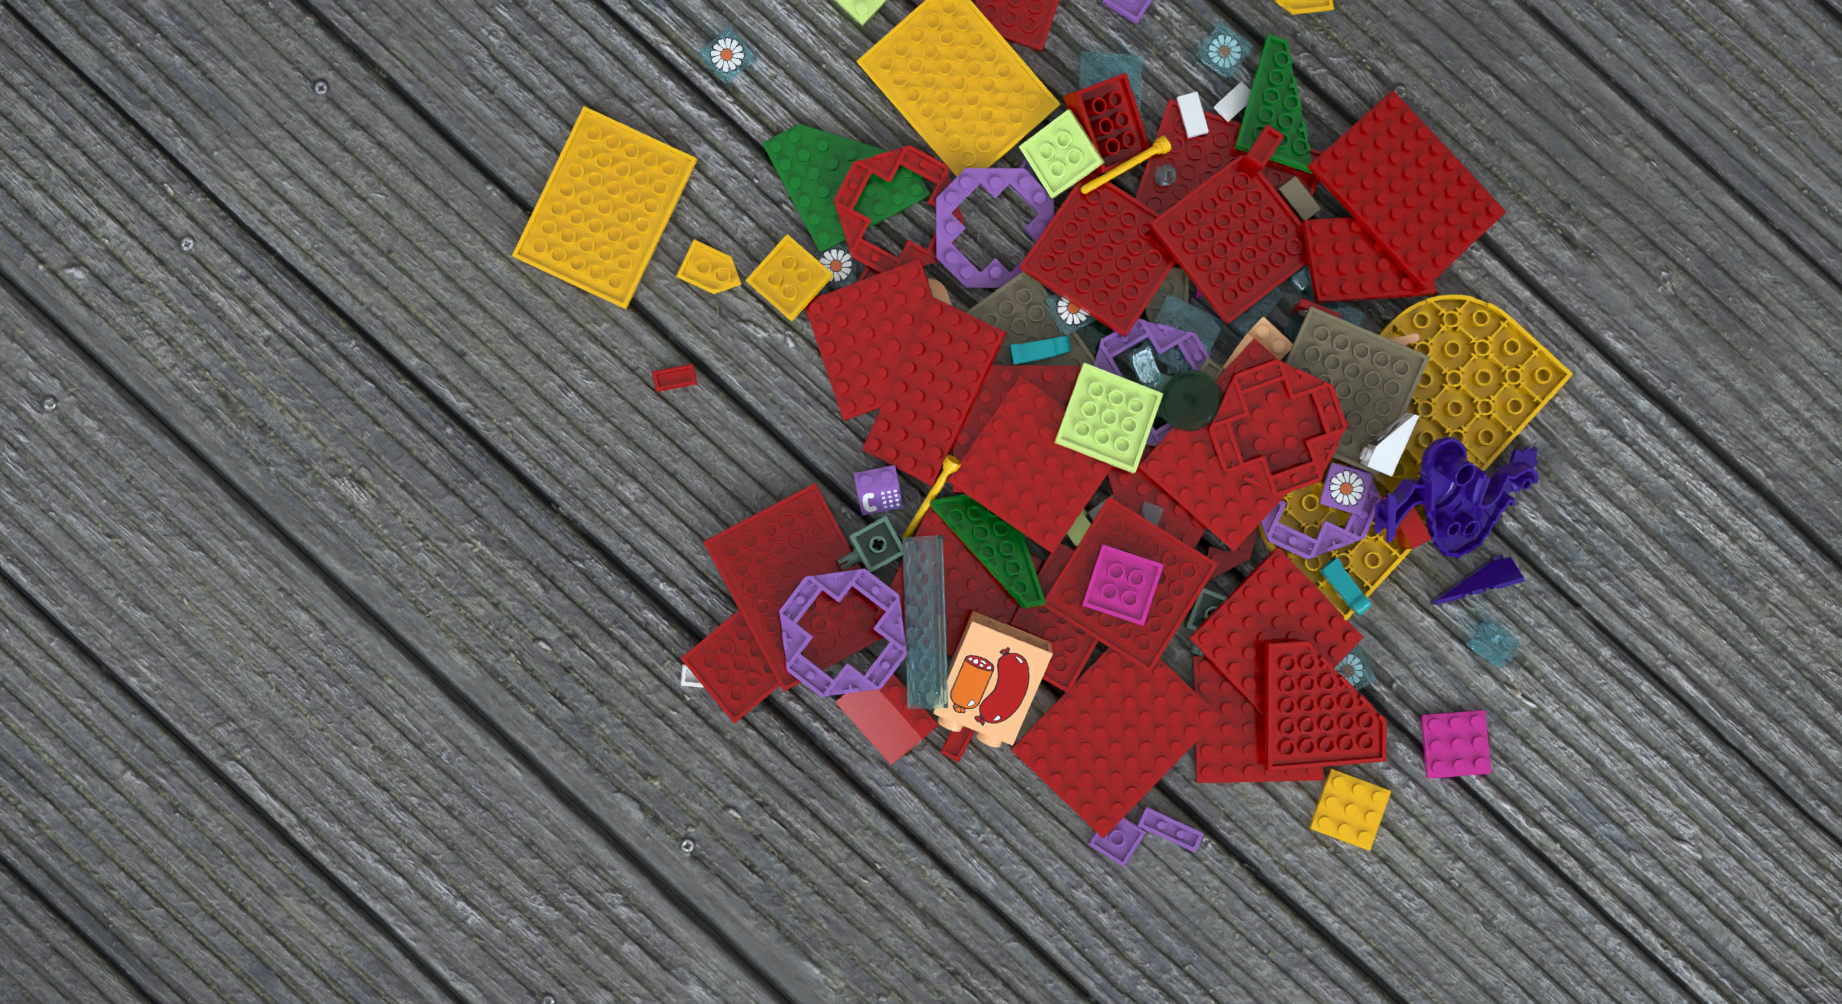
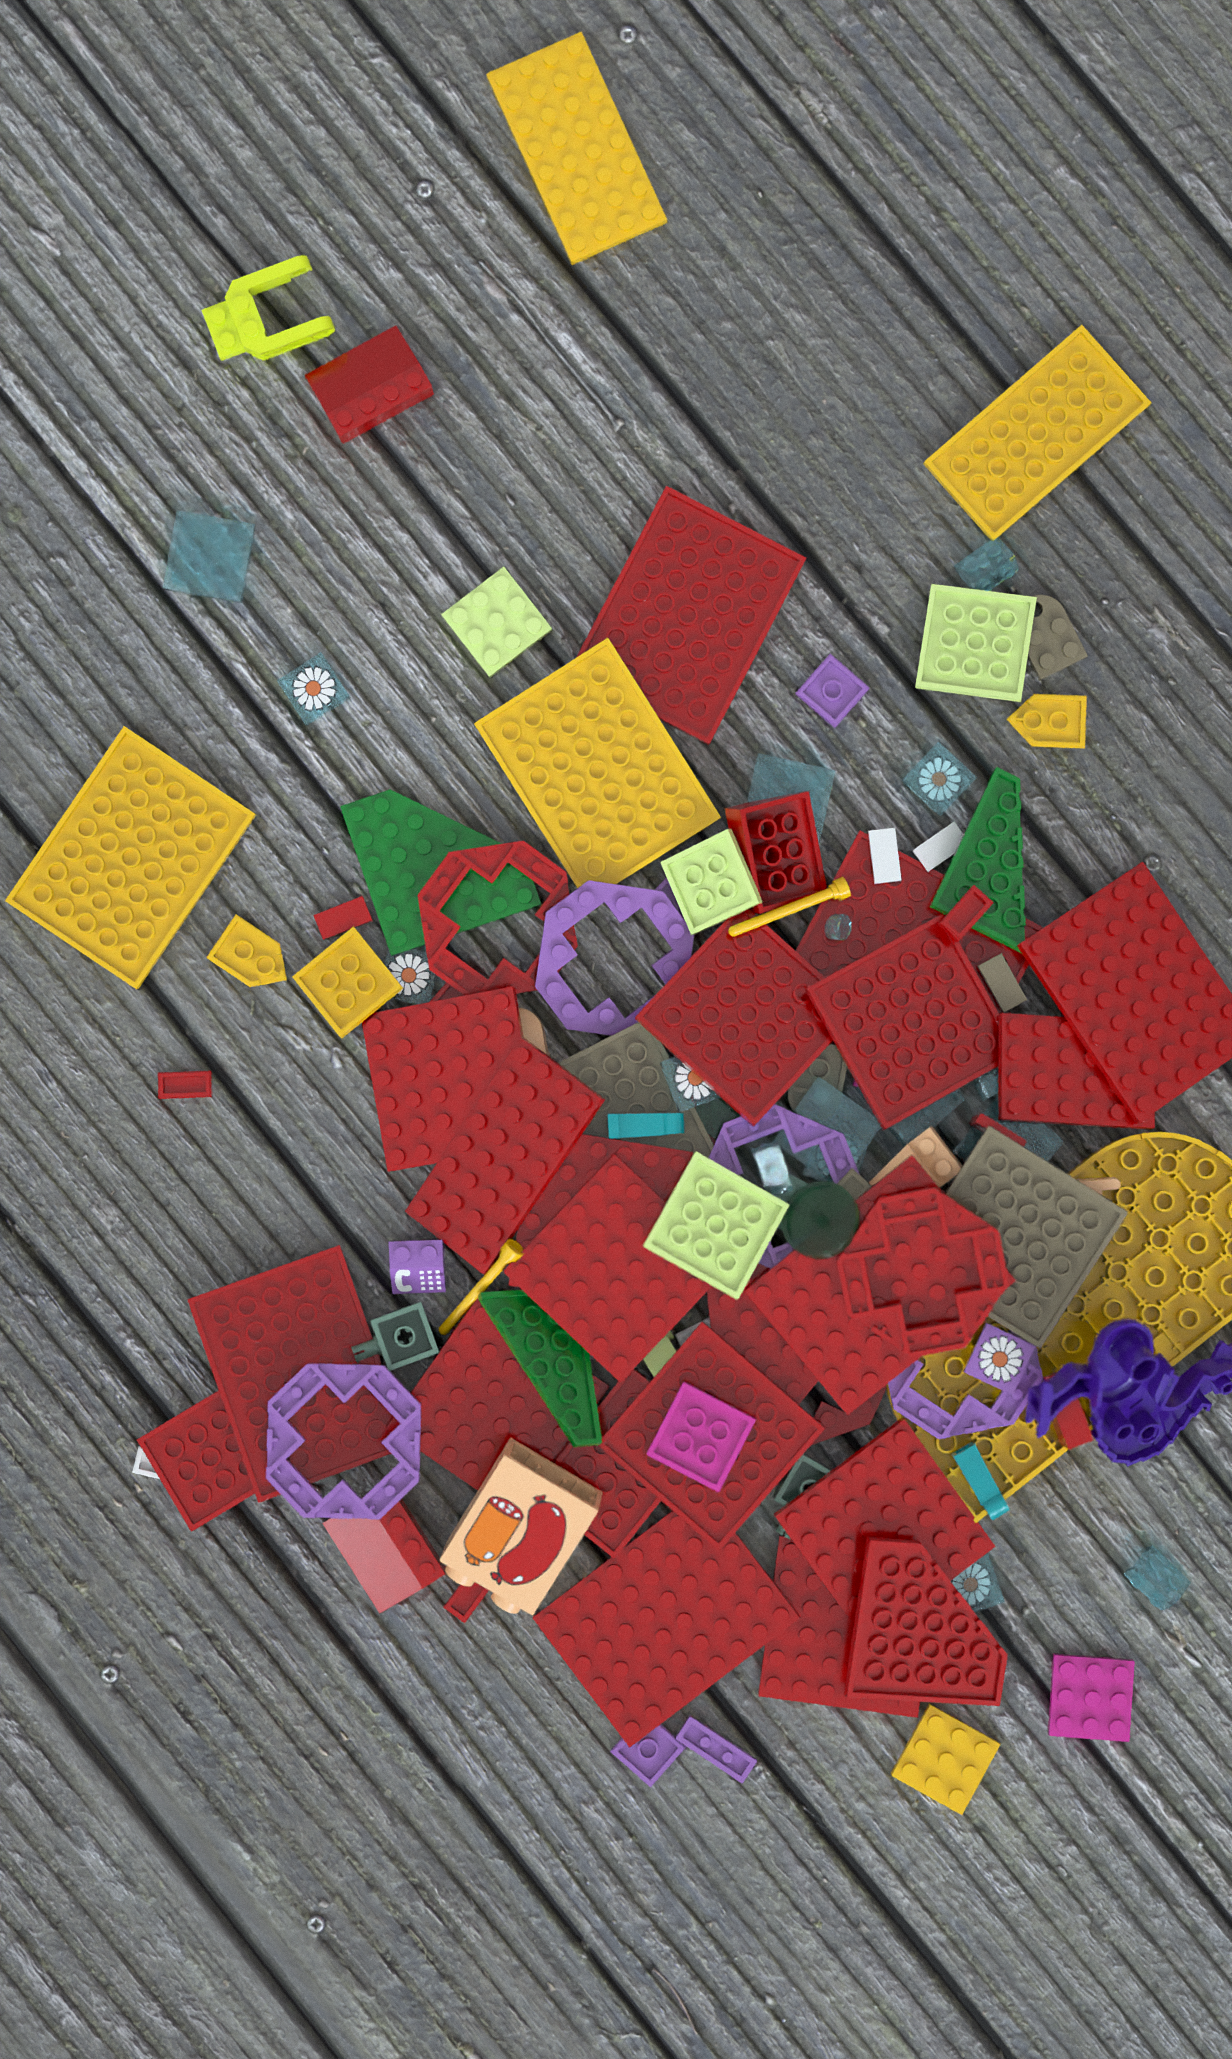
camera: 10 degrees right, 0 degrees up
clear light blue plate [902,535,948,709] -> none
clear light blue tile [1142,501,1164,526] -> none
white slope [1359,412,1419,476] -> none
dark purple wedge [1430,554,1525,605] -> none
none -> red tile [313,896,373,940]

